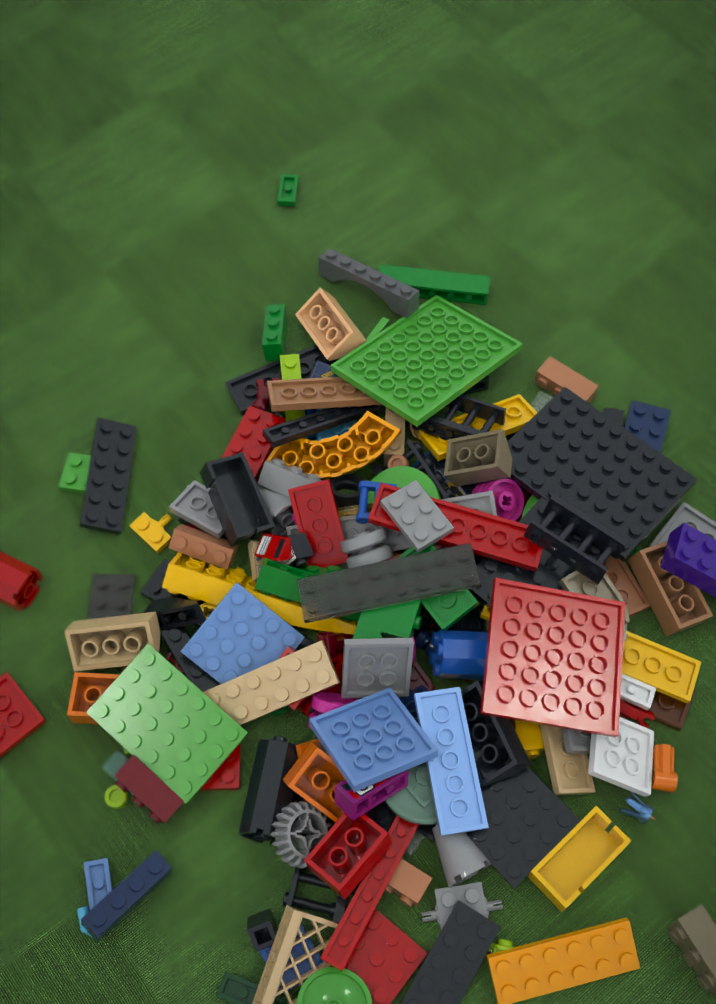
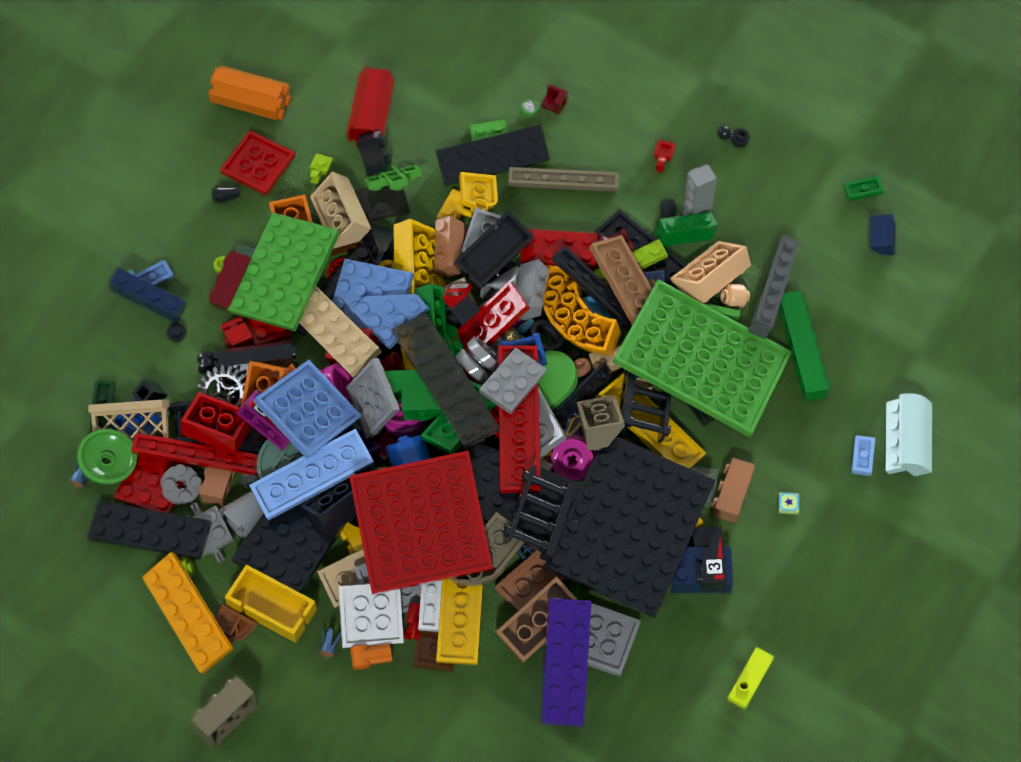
camera: 70 degrees right, 0 degrees up
none -> light grey plate [161,464,201,505]
none -> black plate [167,324,186,342]
none -> black wheel [197,352,216,375]
none -> black cone [211,186,239,204]
none -> dark orange brick [215,604,258,643]
none -> red brick [220,316,255,349]
none -> lime plate [310,153,334,184]
none -> medium blue plate [352,294,430,349]
none -> black brick [356,131,392,175]
none -> bright green plate [364,164,422,191]
none -> yellow plate [459,172,498,213]
none -> dark tan plate [508,167,619,192]
none -> tile [521,99,539,117]
none -> dark red panel [541,84,568,115]
none -> red plate [654,139,676,173]
none -> black cone [659,199,677,219]
none -> light grey brick [682,164,717,216]
none -> black slope [696,526,727,591]
none -> black plate [717,126,750,148]
none -> light nougat head [720,284,750,308]
none -> yellowish green tile [778,492,799,514]
none -> light blue plate [851,435,875,476]
none -> dark blue brick [870,214,896,255]
none -> light aqua brick [885,393,932,476]

